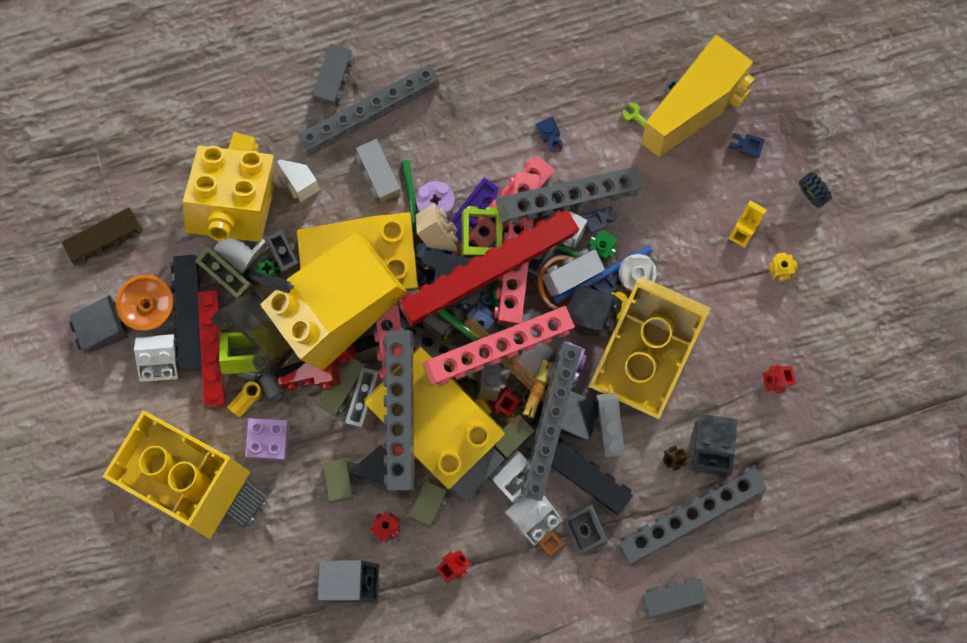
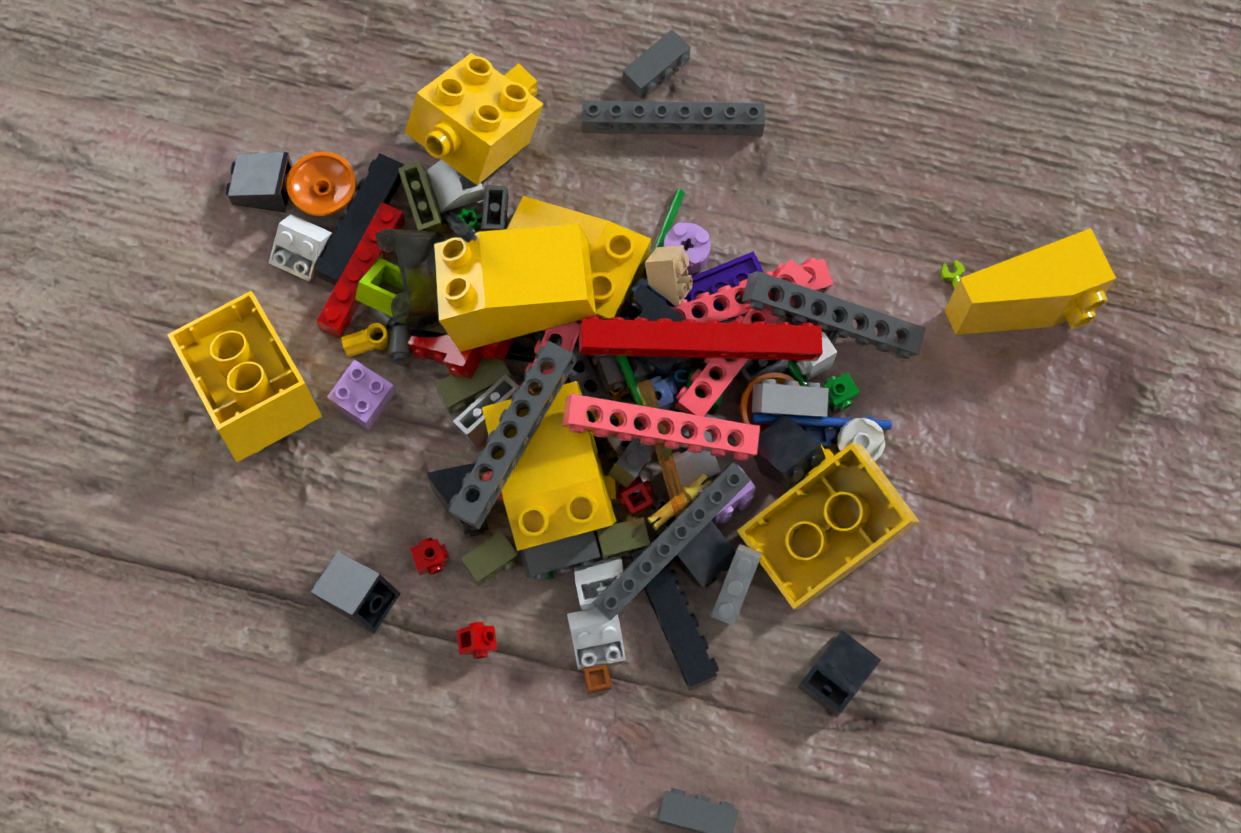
camera: 25 degrees right, 5 degrees down
dark brown brick [61,207,142,266] -> none
dark grey brick [225,482,268,529] -> none
white slope [277,160,320,202] -> none
olive brick [323,459,356,503] -> none
light grey brick [355,139,401,202] -> none
lime window [461,206,502,259] -> none
dark blue plate [536,116,563,152] -> none
dark grey slope [564,505,608,555] -> none
dark blue plate [582,207,618,235] -> none
dark grey brick [619,468,767,565] -> none
dark brown gear [663,445,687,471] -> none
yellow brick [728,200,767,248] -> none
dark blue plate [729,133,765,158] -> none
red brick [762,365,796,394] -> none
yellow brick [769,253,797,282] -> none
black bush [798,172,832,208] -> none

